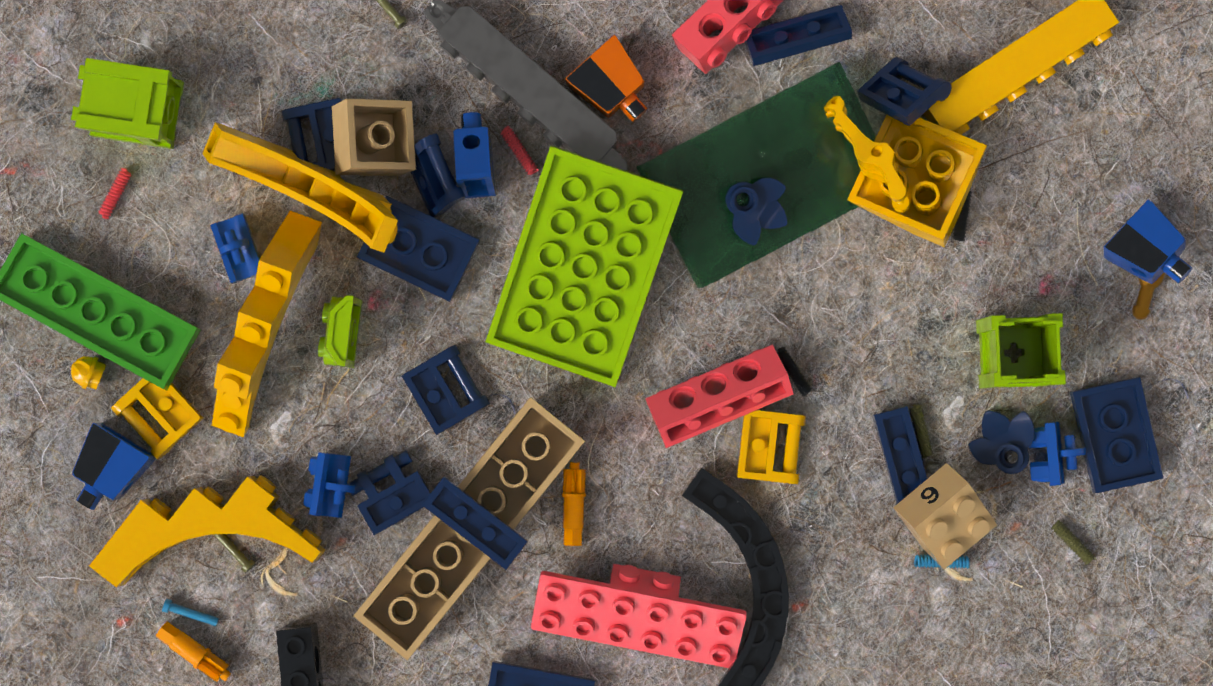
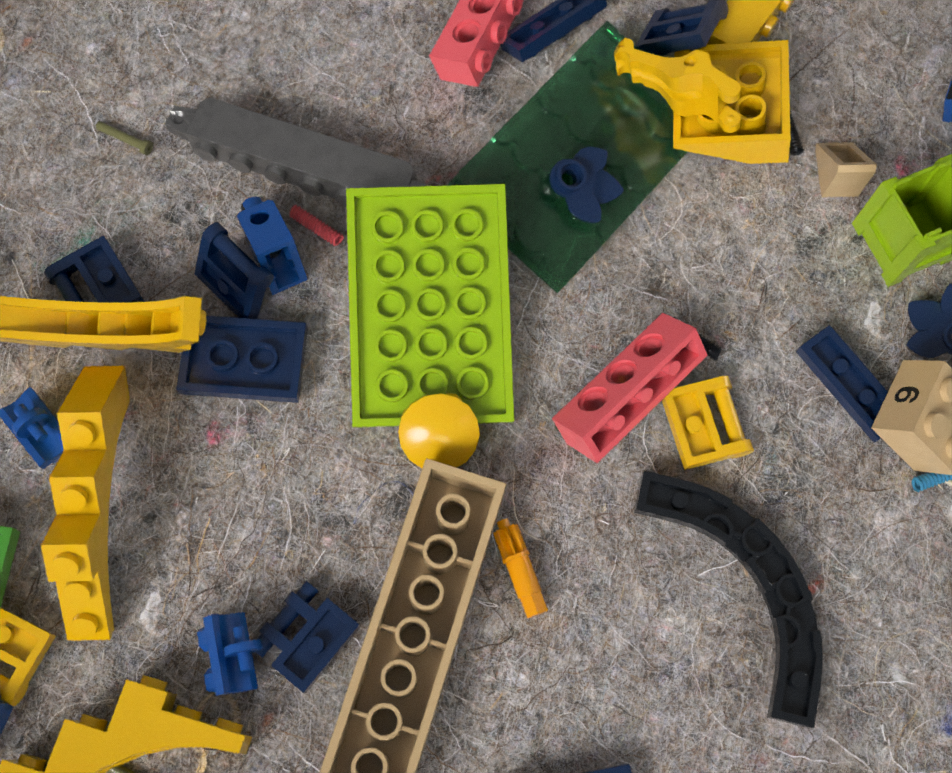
camera: 30 degrees left, 15 degrees down
lime slope [318,295,362,368] -> none
tan brick [332,99,416,176] -> none
dark blue plate [402,344,491,435] -> none
dark blue plate [422,476,528,570] -> none
coral bracket [531,563,747,668] -> none
torso [565,35,648,122] -> none
olive piece [909,404,933,459] -> none
none -> yellow dish [398,393,480,469]
none -> tan slope [815,142,877,197]

